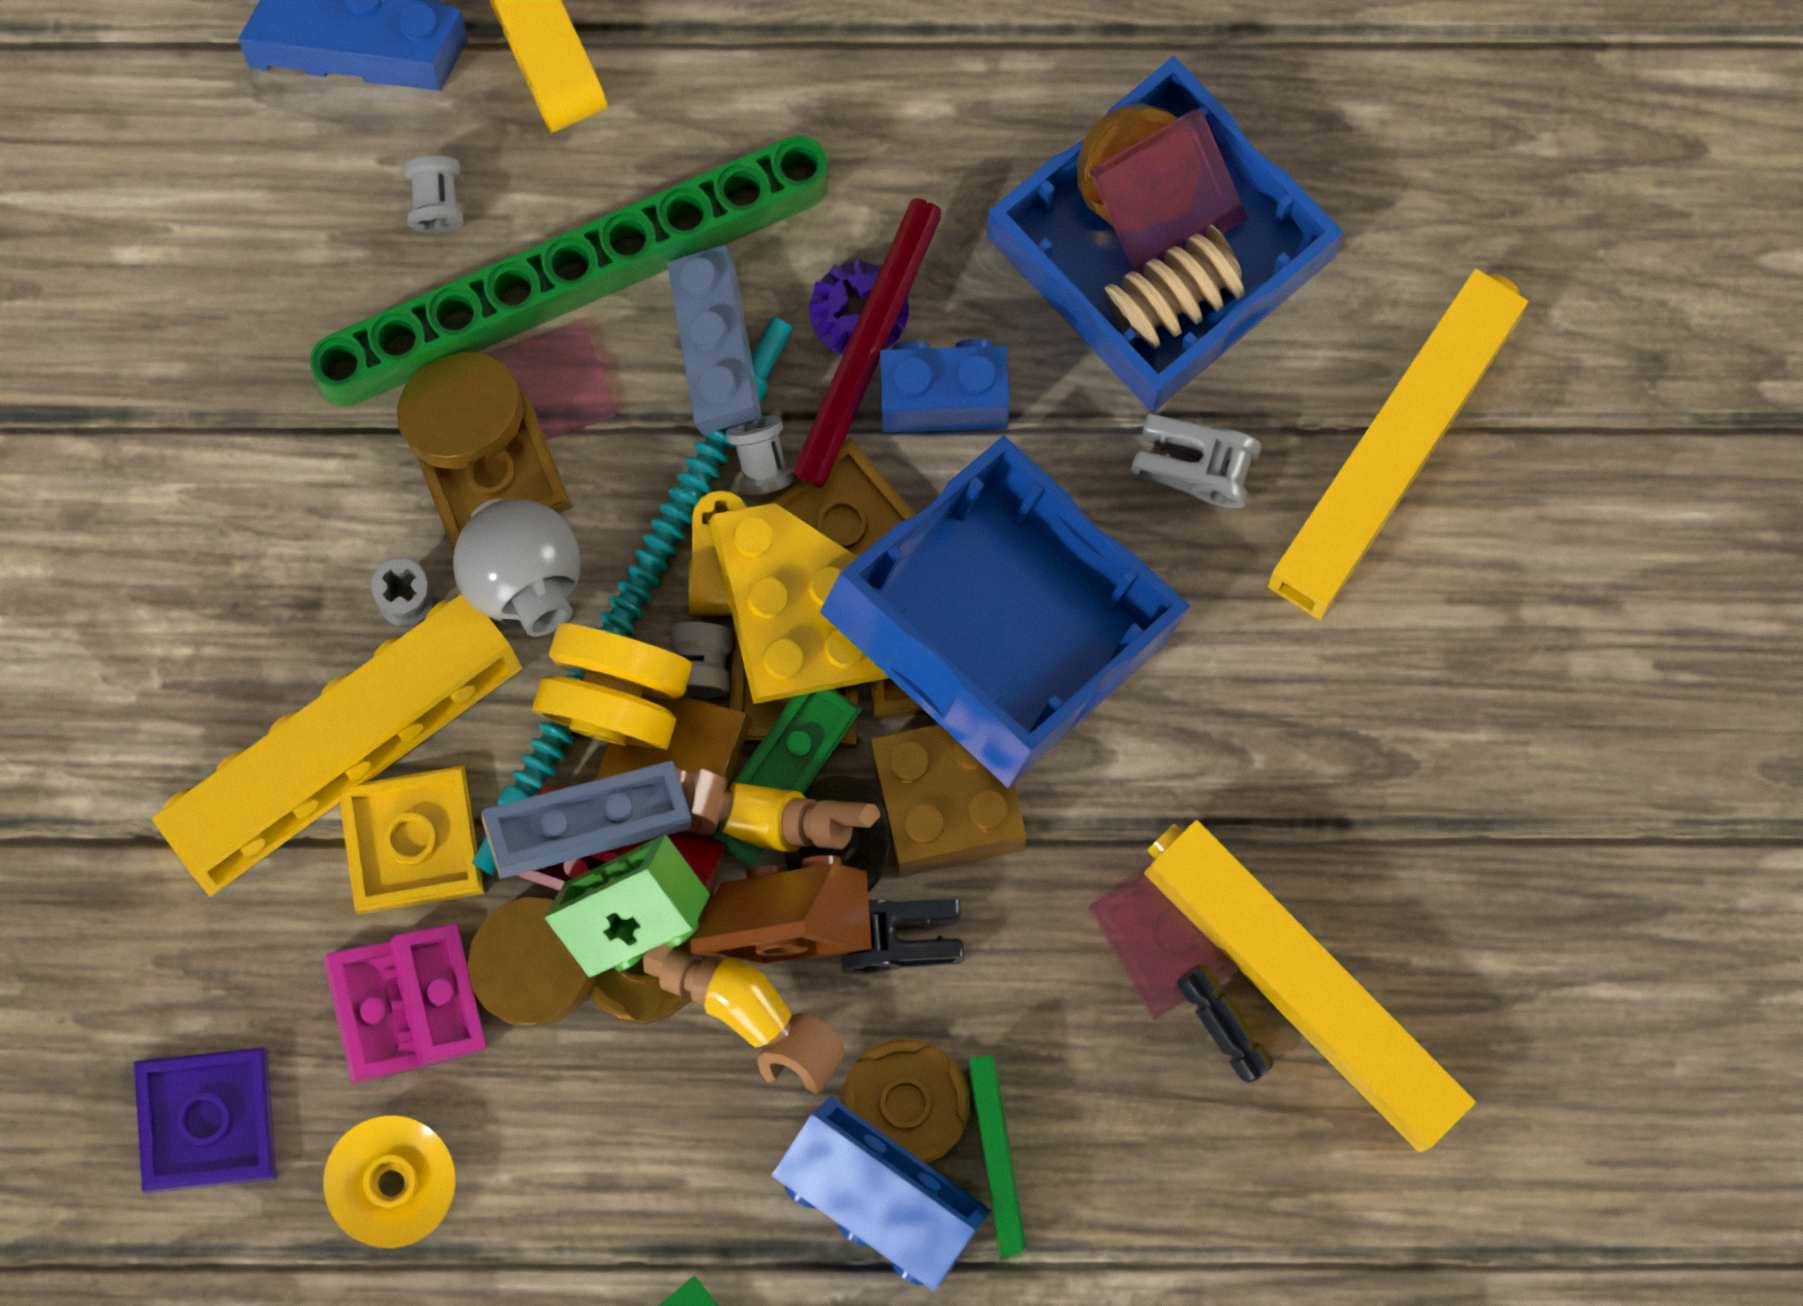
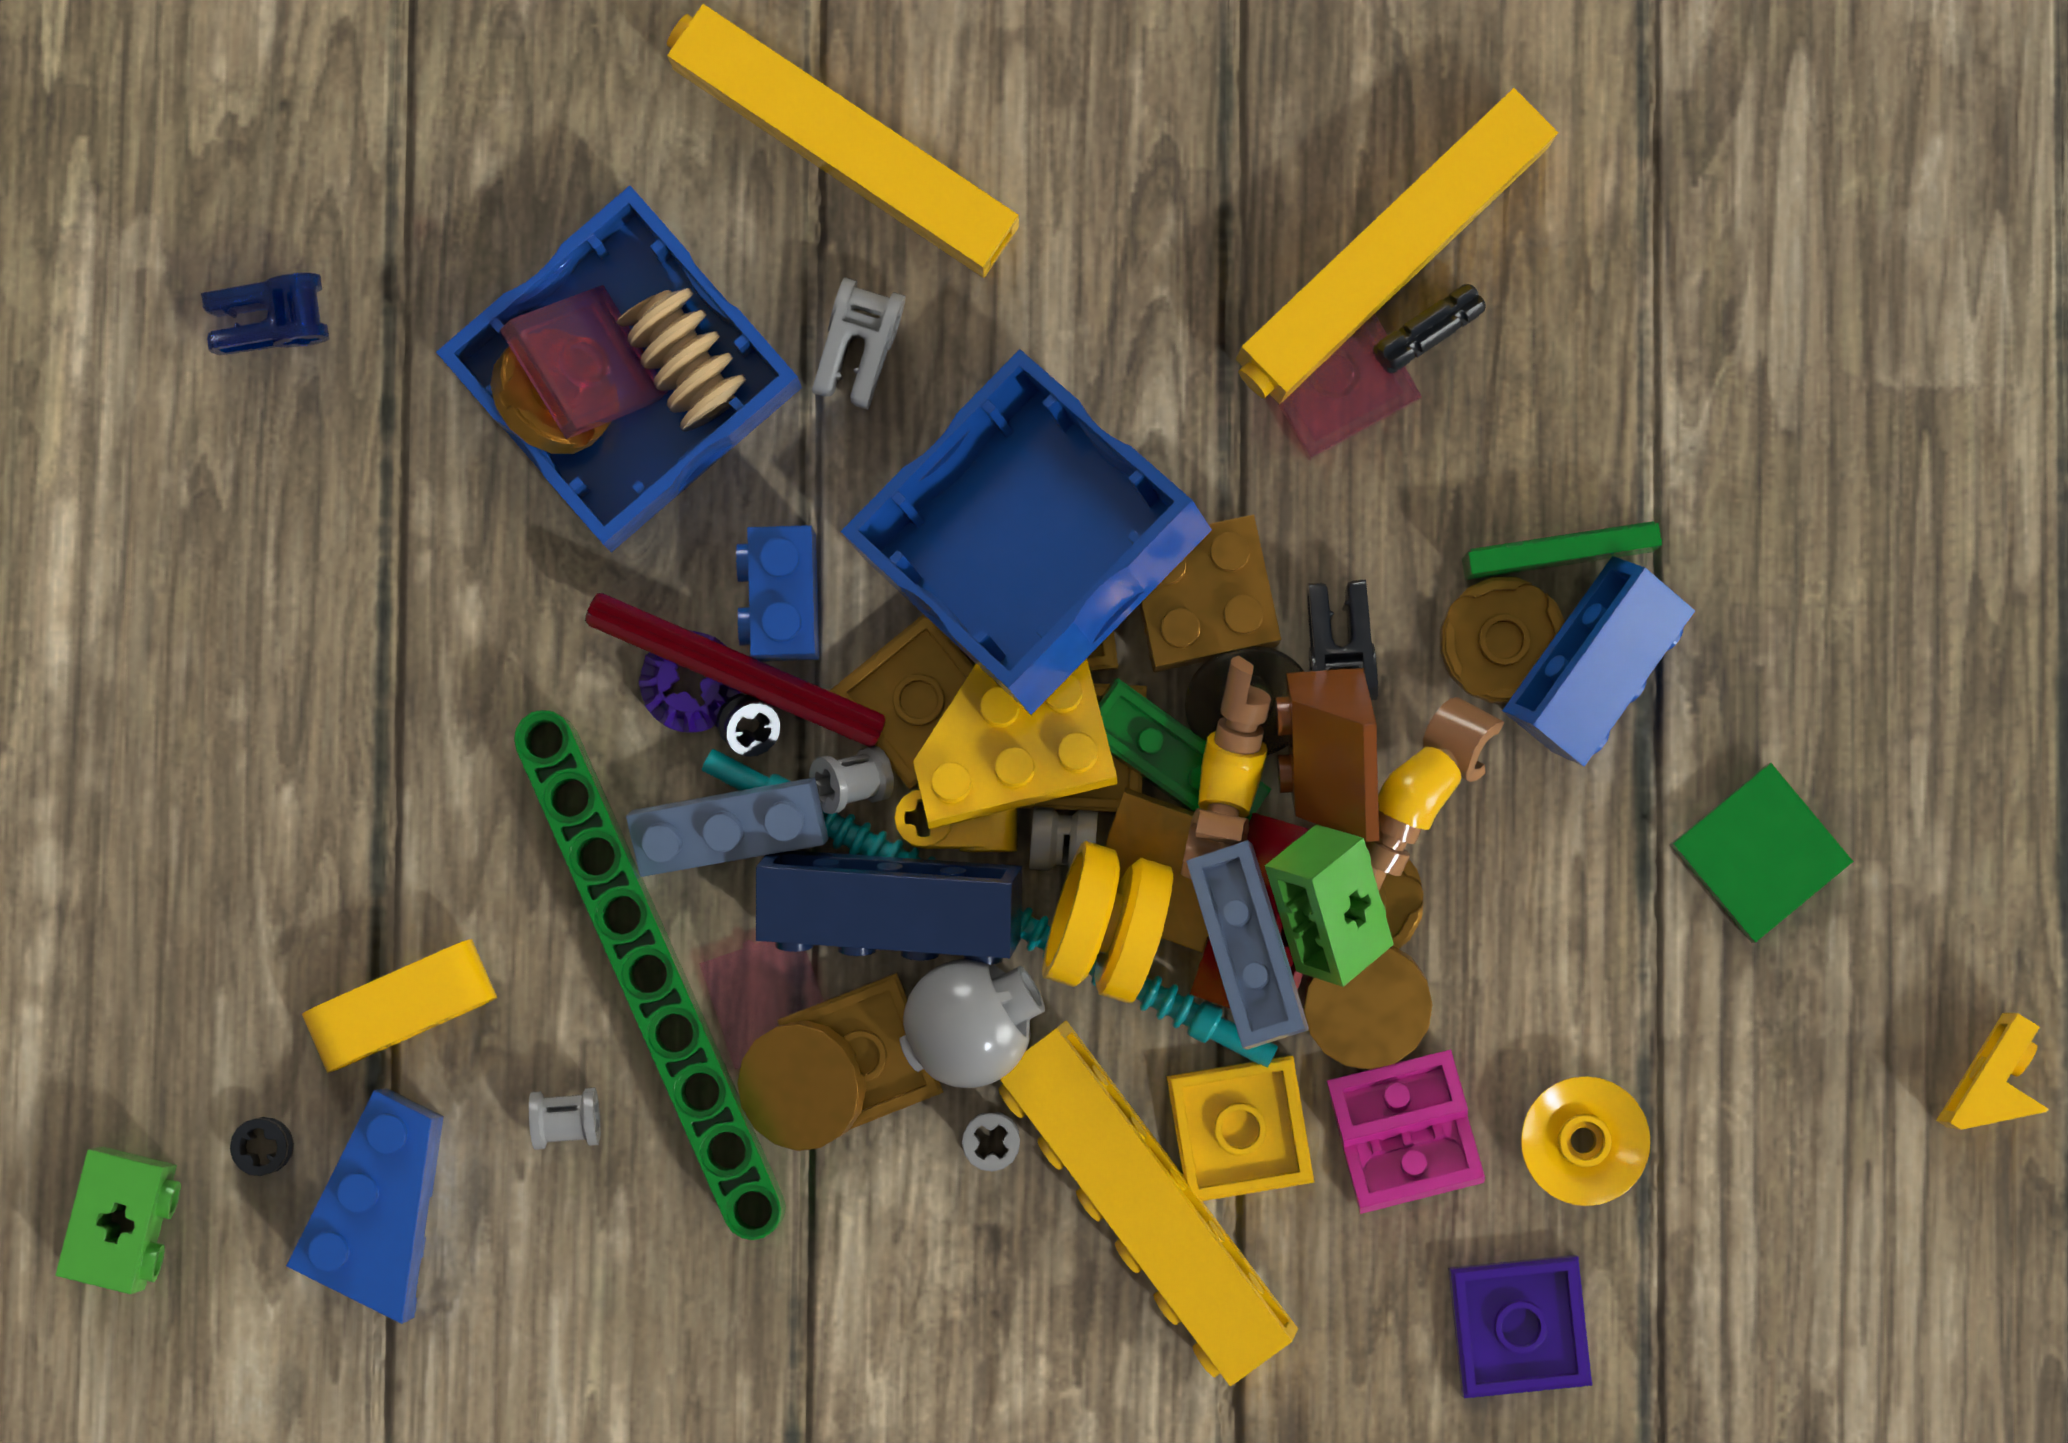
camera: 85 degrees left, 10 degrees up
none -> black bush [716,693,780,757]
none -> dark blue brick [756,851,1022,965]

